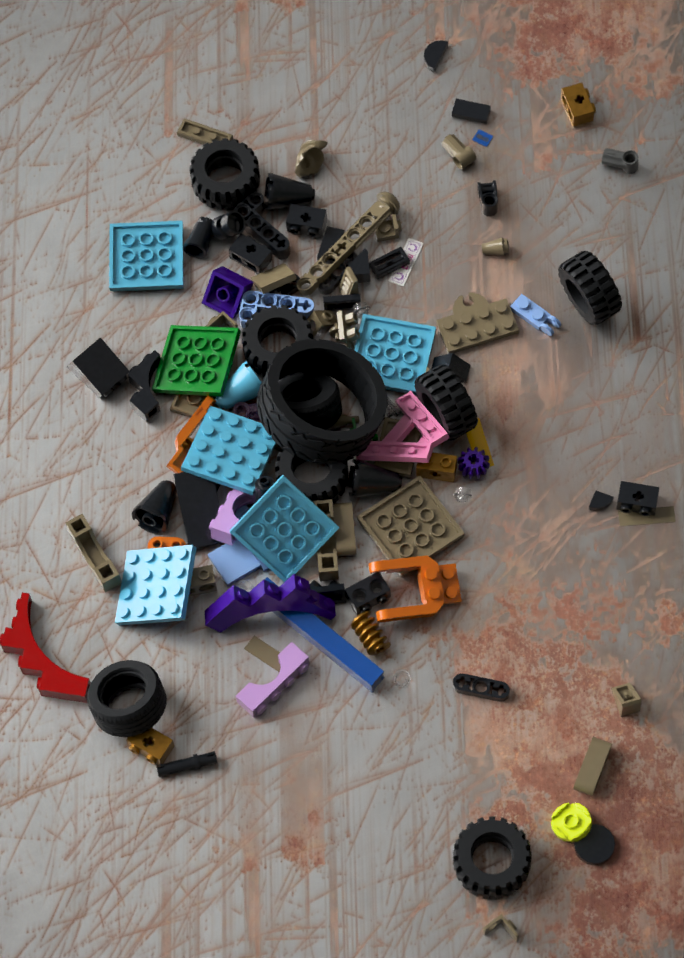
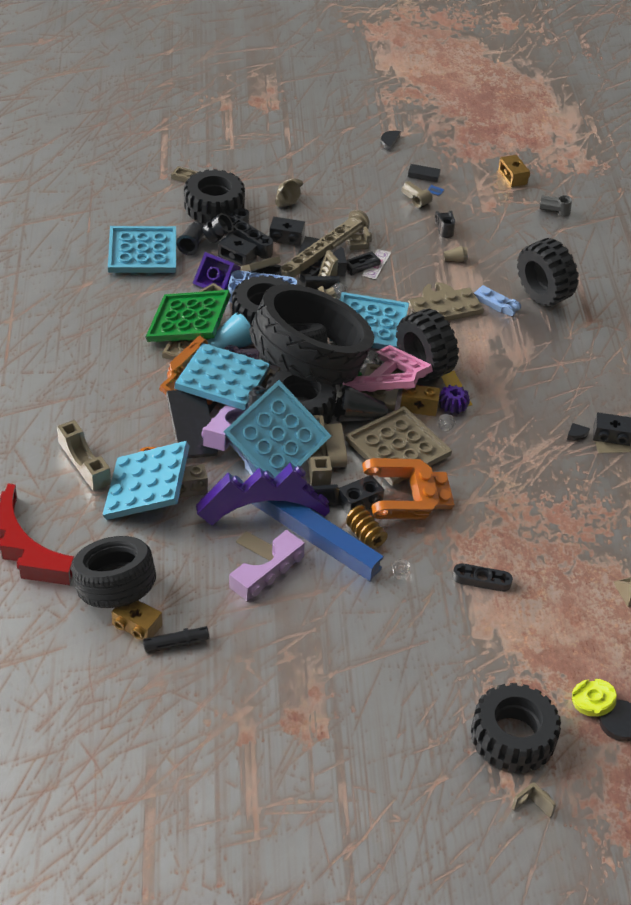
camera: 10 degrees left, 20 degrees down
black slope [67,337,130,398] -> none
black arch [128,350,161,423] -> none
black cone [131,480,177,534] -> none
light blue tile [207,539,261,587] -> none
black cone [265,173,315,210] -> none
dark tan beam [573,736,612,796] -> none

